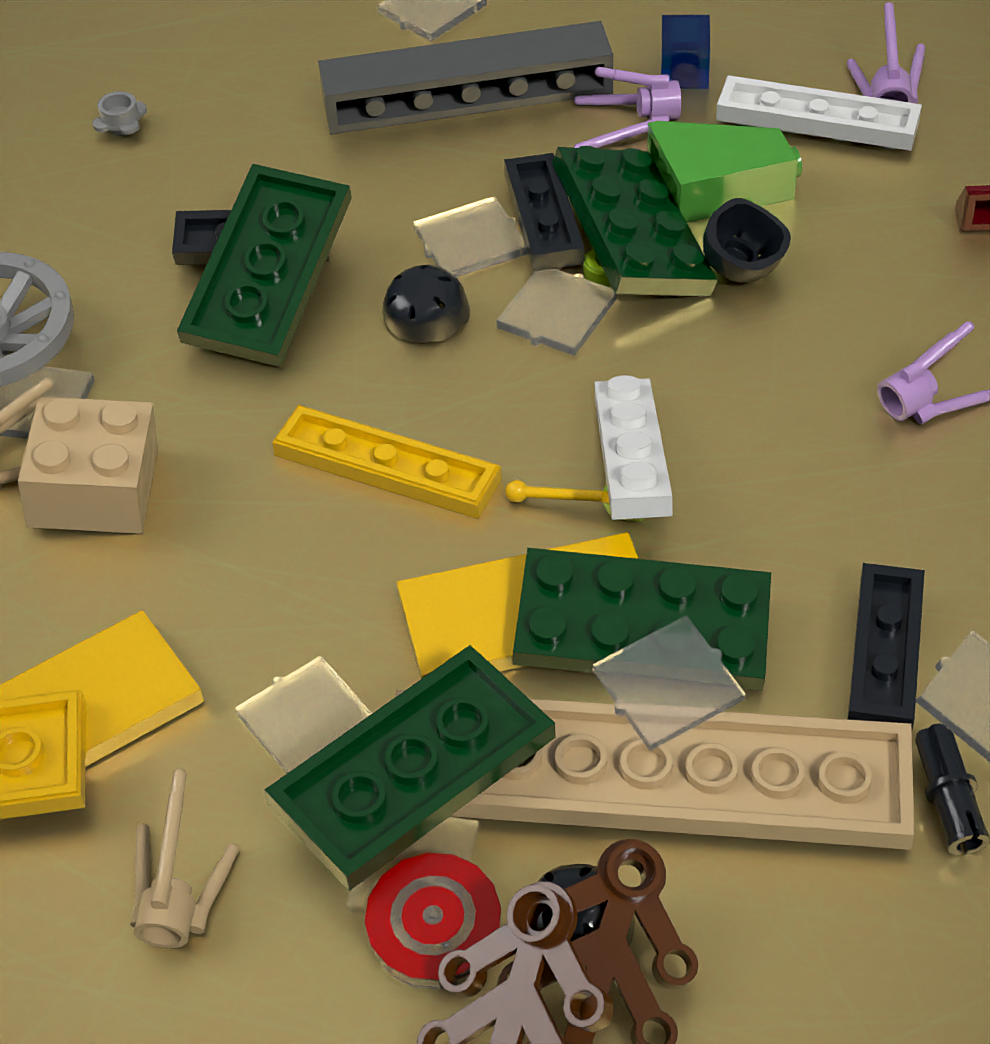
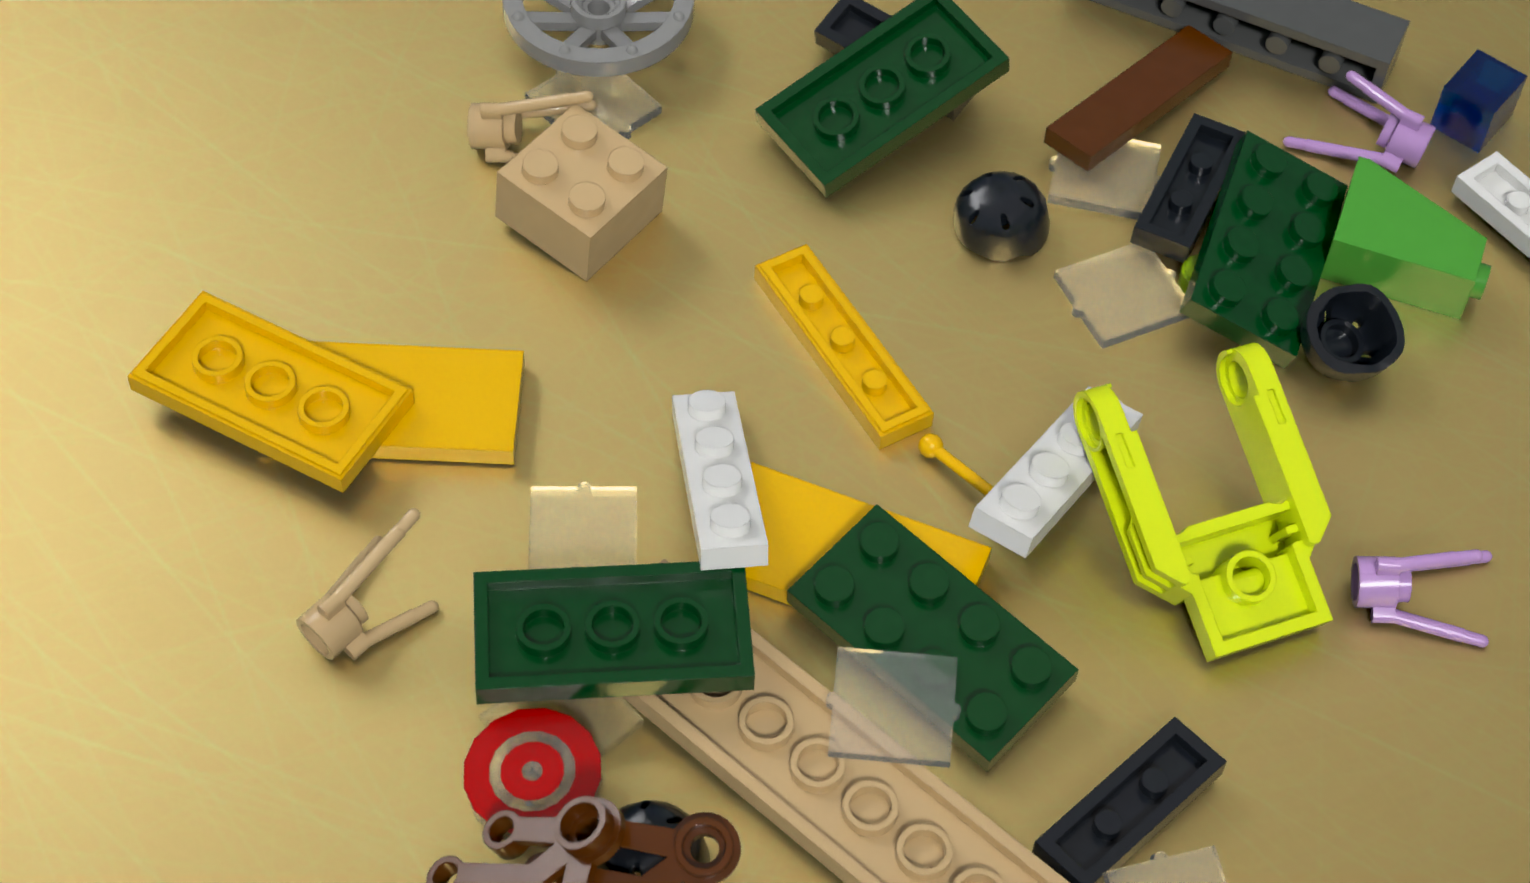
camera: 30 degrees right, 5 degrees up
none -> white plate [672,390,768,571]
none -> reddish brown tile [1044,25,1233,172]
none -> neon yellow plate [1073,342,1333,662]

